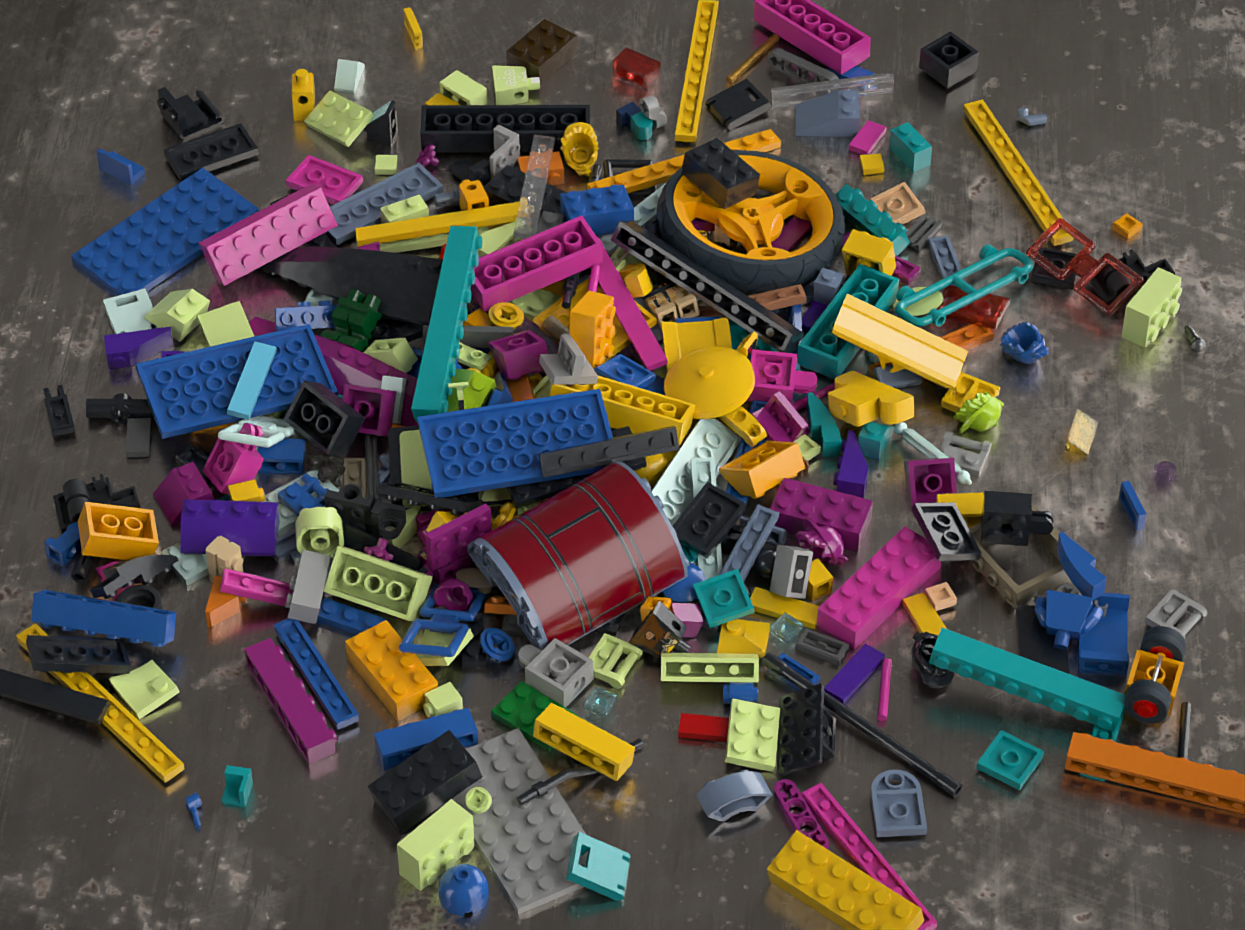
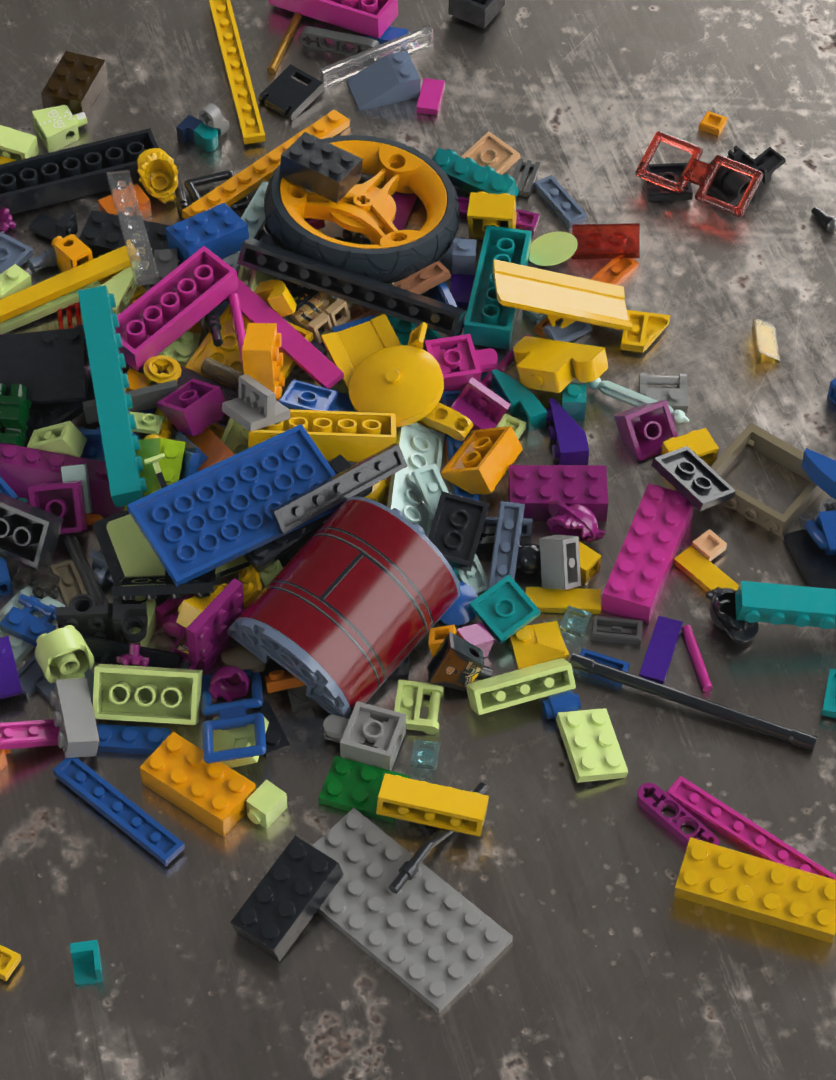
camera: 20 degrees left, 5 degrees up
blue hand [186,793,202,828] -> none
magenta brick [244,638,337,764] -> none
blue brick [374,708,478,771] -> none
yellowish green brick [397,799,475,891] -> none
blue cylinder [438,864,489,916] -> none
yellowish green tile [465,787,492,813] -> none
blue gear [478,628,515,663] -> none
light grey bracket [490,125,520,180] -> none
container [566,832,631,901] -> none
clear red brick [613,47,661,91] -> none
red tile [678,713,729,742] -> none
sand blue brick [696,770,773,822] -> none
black bracket [777,683,836,777] -> none
yellow tile [859,153,884,175] -> none
sand blue plate [871,770,927,837] -> none
teal brick [889,122,932,172] -> none
teal bar [895,244,1034,327] -> none
lime hair [954,392,1004,434] -> none
yellow plate [963,99,1074,246] -> none
black brick [980,491,1054,546] -> none
blue hair [1000,322,1049,364] -> none
sand blue arm [1016,107,1047,126] -> none
yellowish green brick [1122,267,1182,348] -> none

